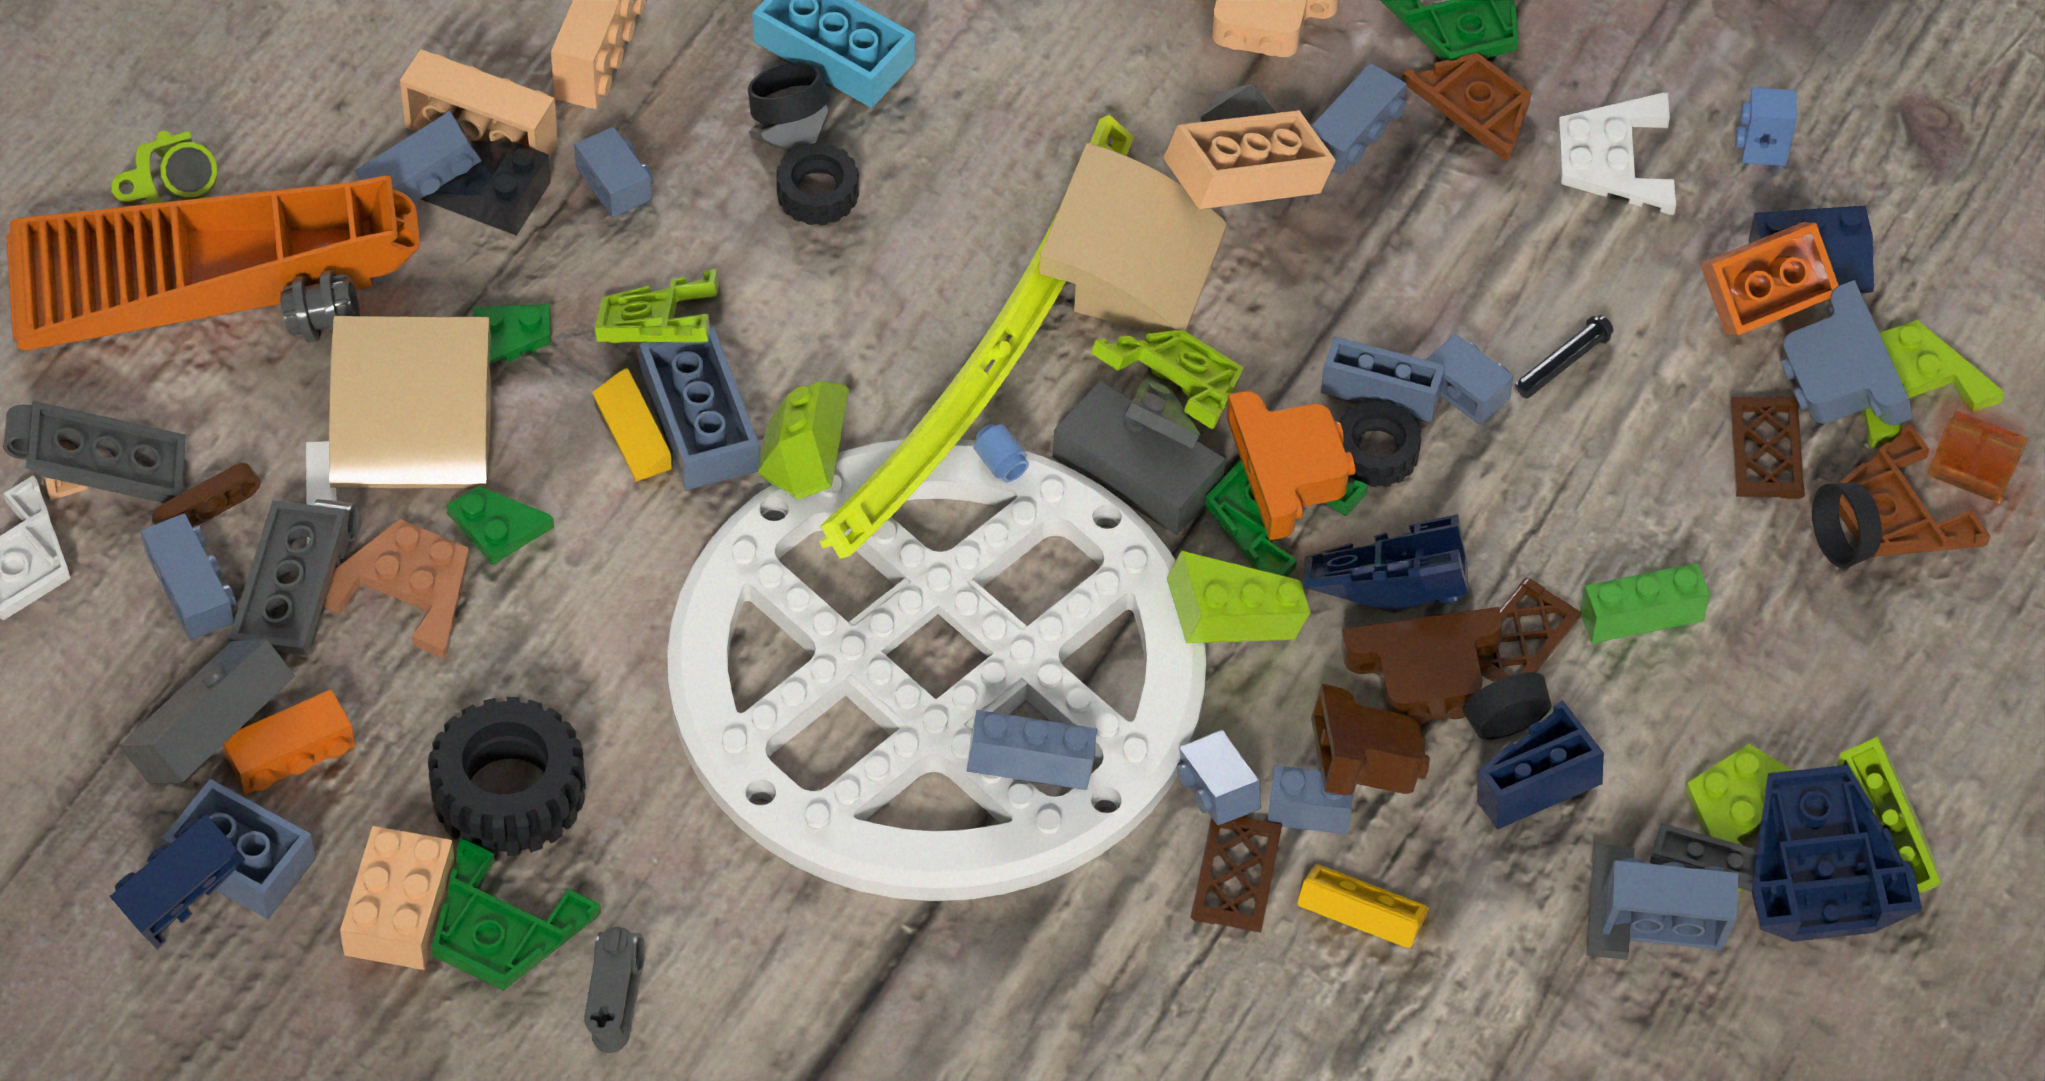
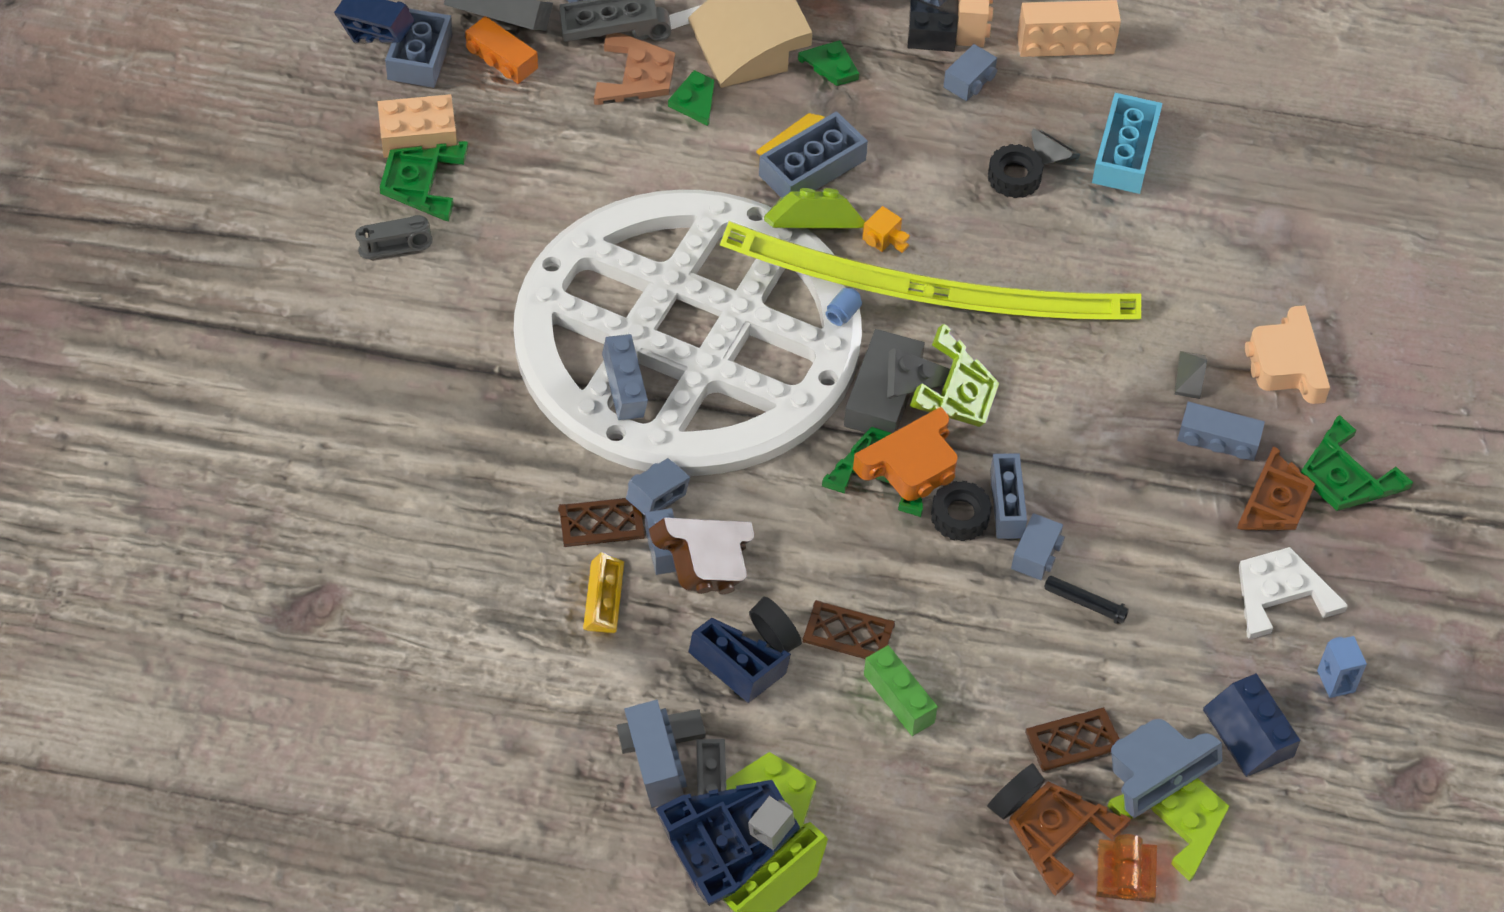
camera: 70 degrees right, 0 degrees up
black tyre [428,697,586,856] -> none
lime wing [594,269,719,343] -> none
black tyre [748,63,830,124] -> none
tan slope [1039,143,1227,333] -> none
light nougat brick [1163,110,1336,209] -> none
lime wedge [1166,551,1311,643] -> none
dark blue wedge [1303,514,1469,613] -> none
reddish brown brick [1341,607,1502,725] -> none
orange brick [1700,222,1839,335] -> none
none -> light grey brick [748,796,795,850]
none -> light orange brick [862,206,910,253]

